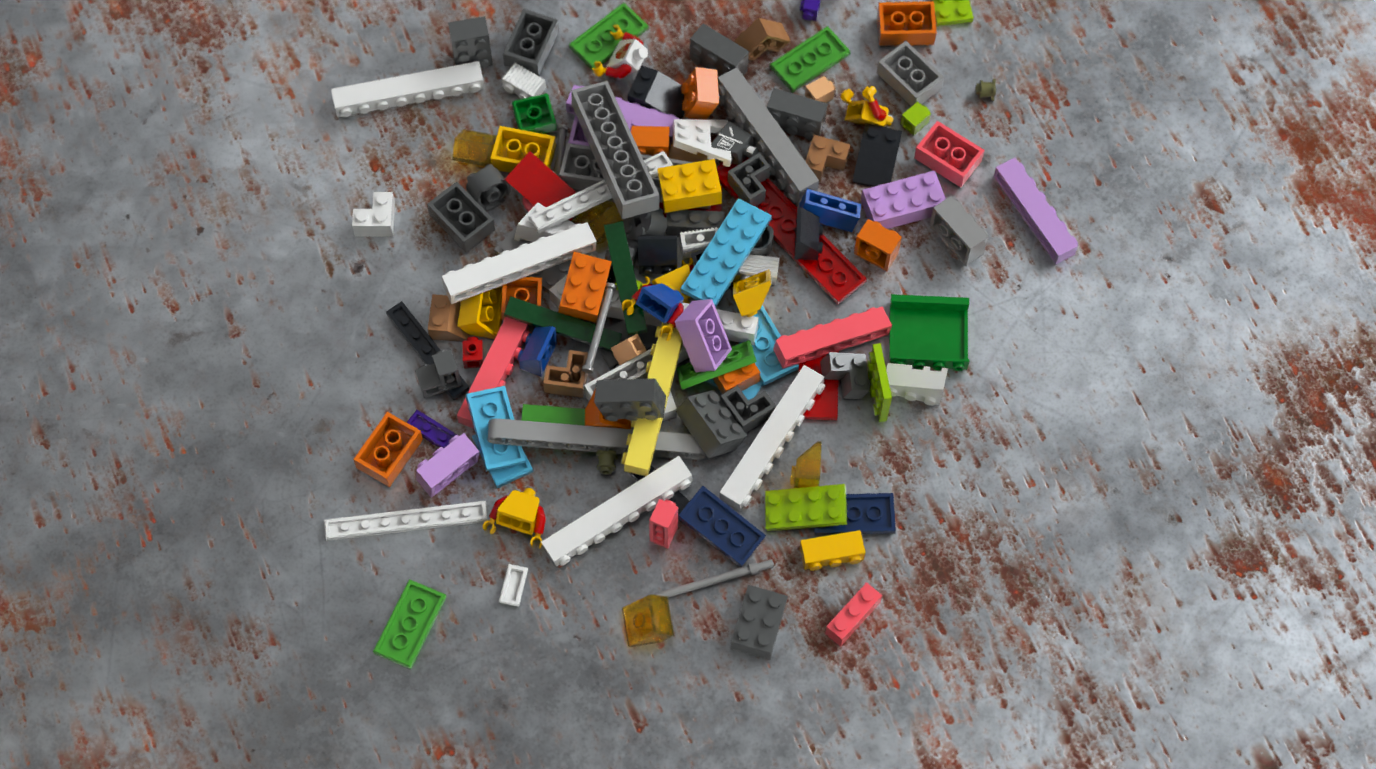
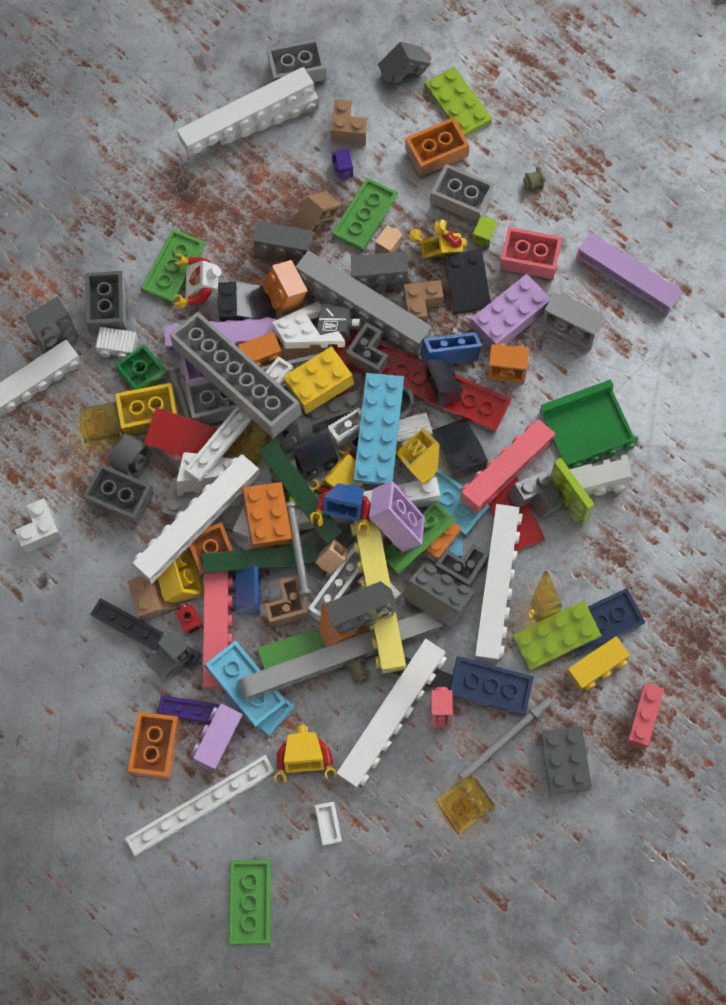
camera: 20 degrees left, 5 degrees up
none -> black slope [432,419,488,480]

